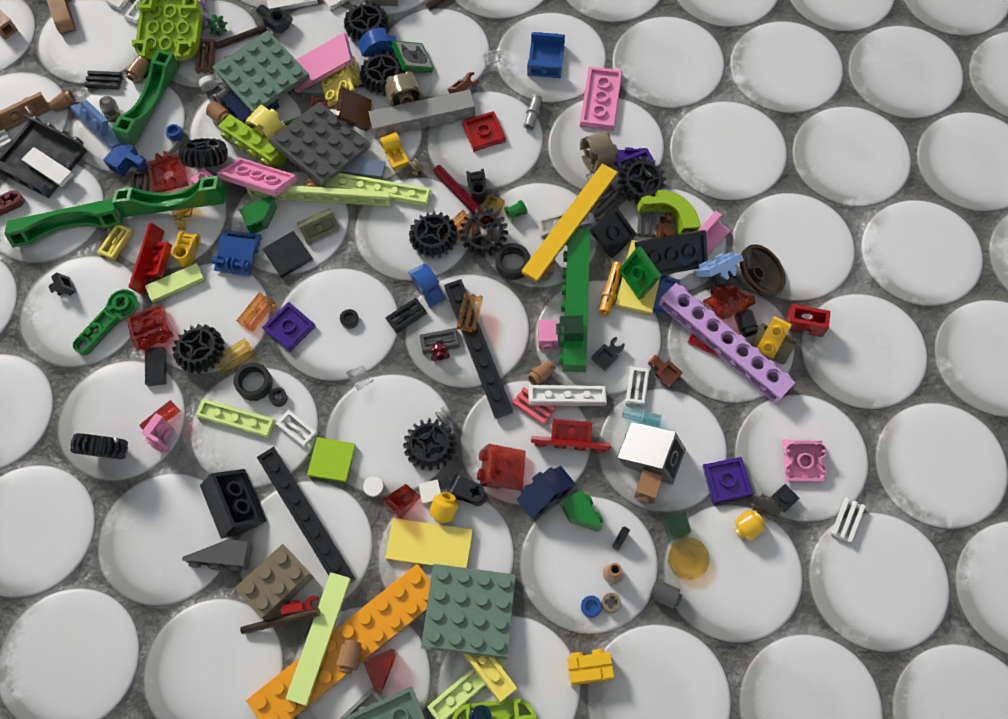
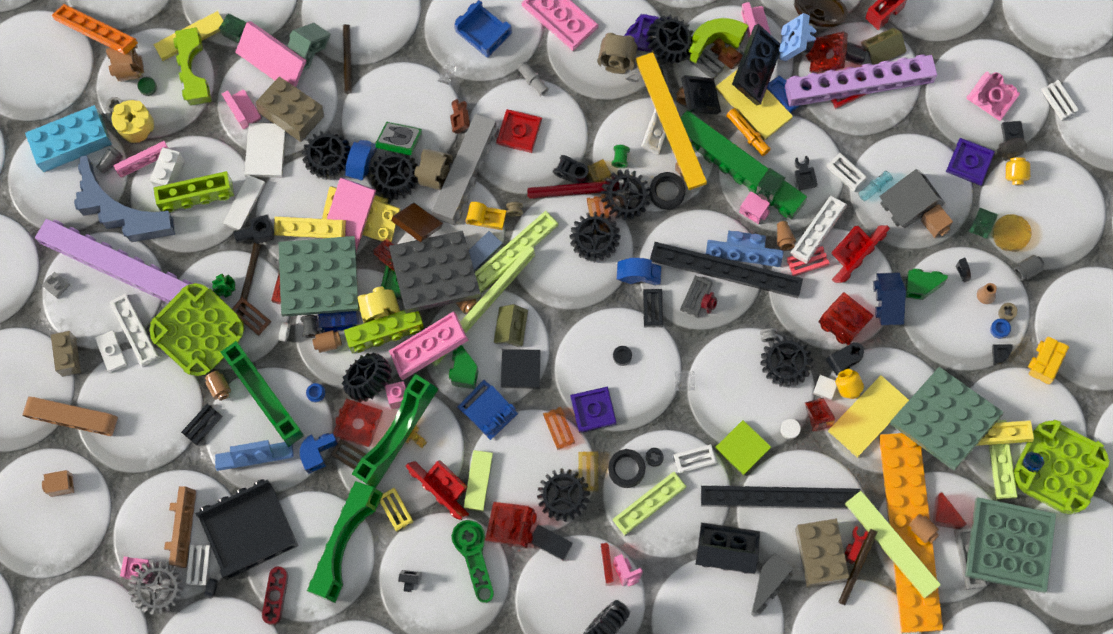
camera: 50 degrees left, 5 degrees up
white tile [21,147,74,187] -> none
medium nougat cone [48,90,76,111] -> none
clear smoke brick [99,96,121,122] -> none
yellow piece [172,231,201,267] -> none
clear orange tile [457,293,483,332] -> none
green tile [619,246,662,299] -> none
copper plate [648,355,683,388] -> none
yellow plate [757,316,792,359] -> none
none -> light yellow tile [274,216,346,238]
none -> medium blue bracket [706,230,783,267]
none -> black tile [992,344,1013,365]

